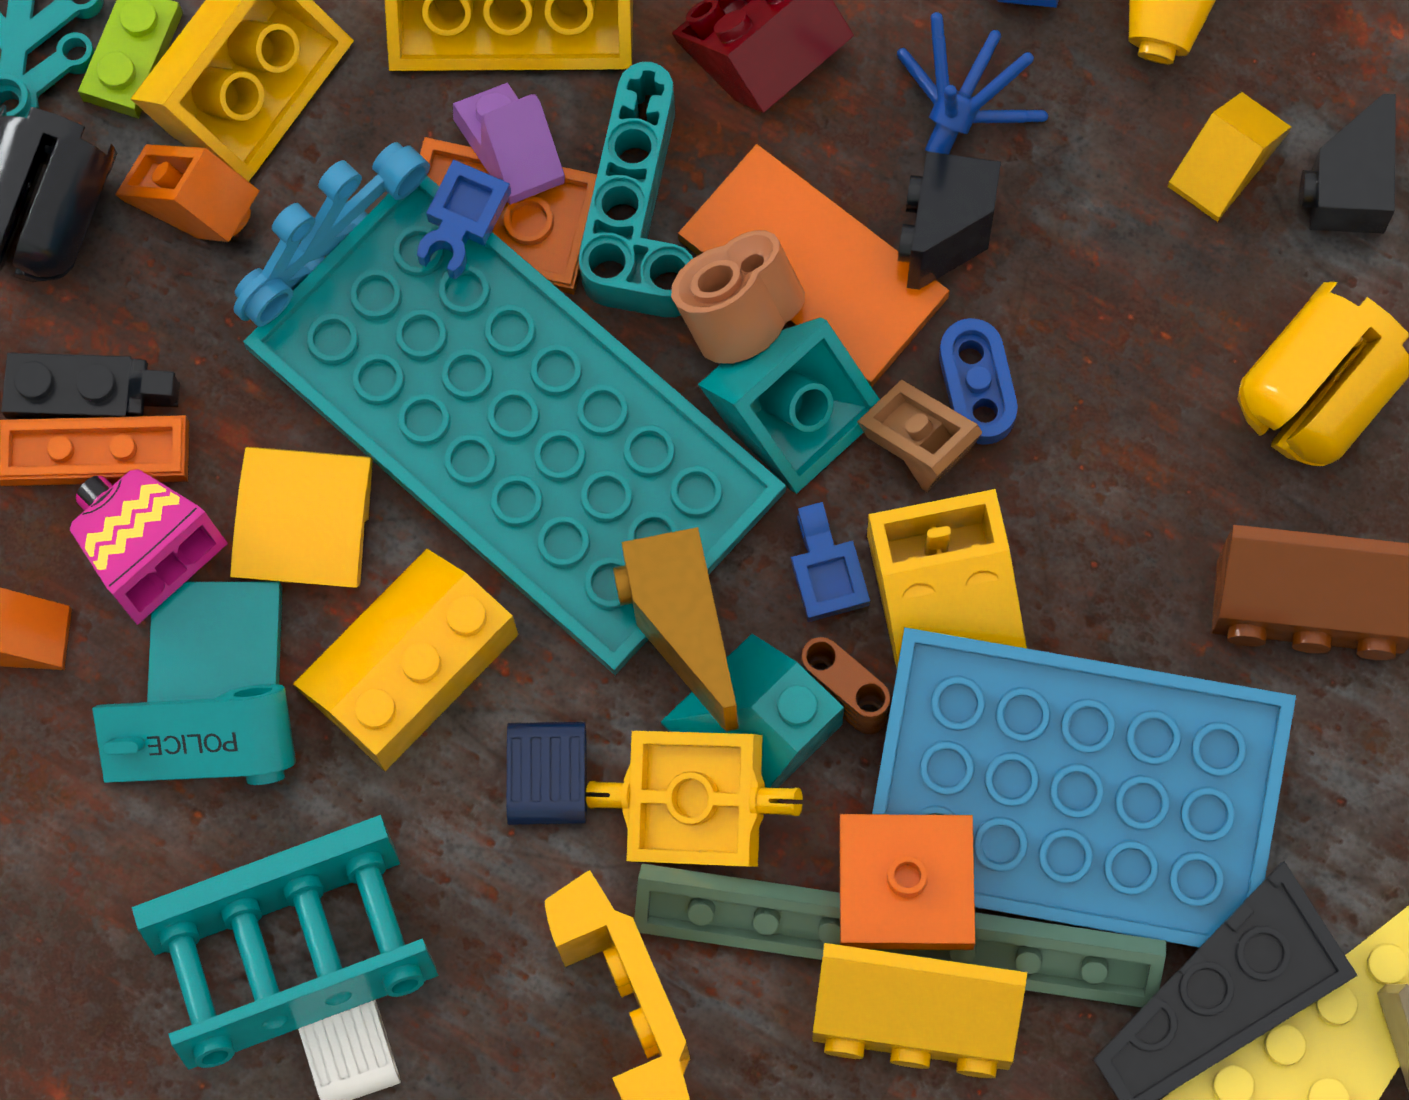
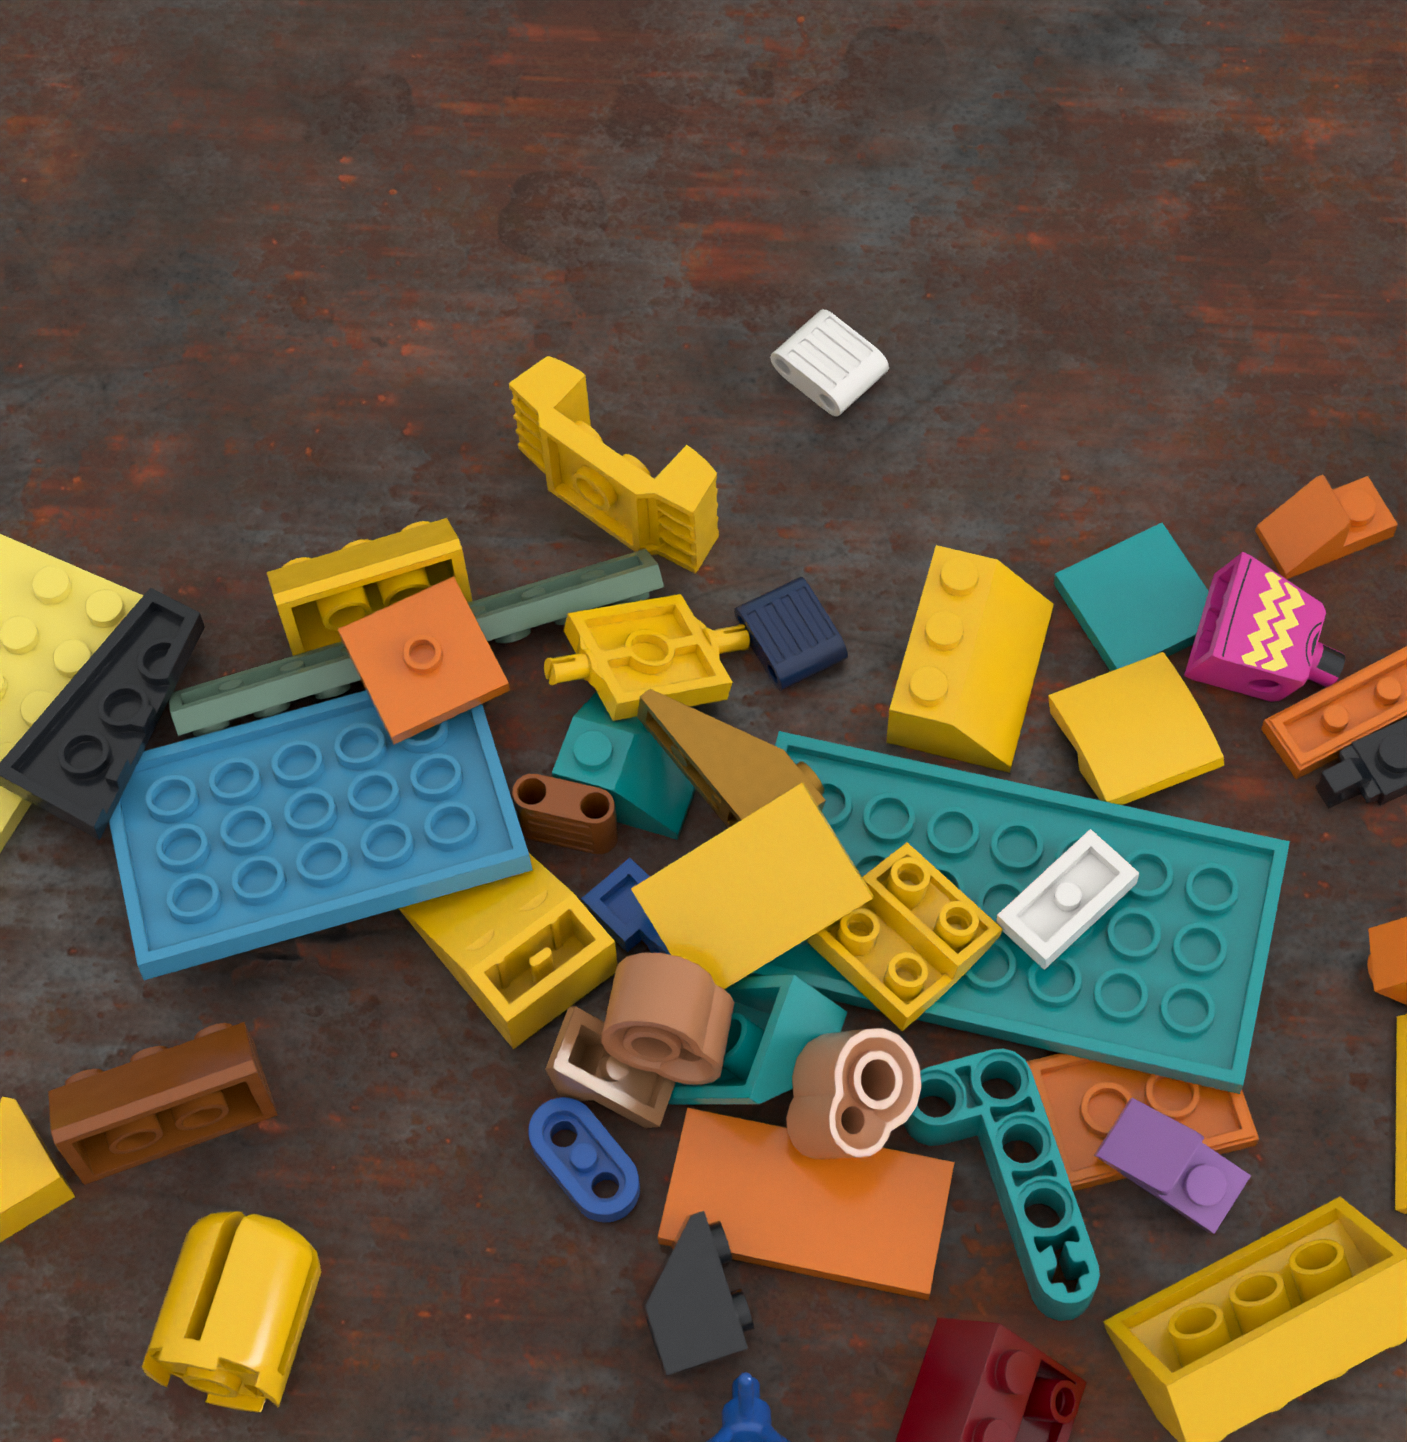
camera: 150 degrees right, 10 degrees down
teal door [92,684,296,785] -> none
teal fence [131,815,439,1070] -> none
dark azure plant [234,142,430,327] -> none
blue plate [417,159,511,279] -> none
none -> nougat piece [601,953,735,1085]
none -> yellow tile [631,783,874,989]
none -> yellow slope [807,842,1003,1031]
none -> white plate [996,829,1139,970]

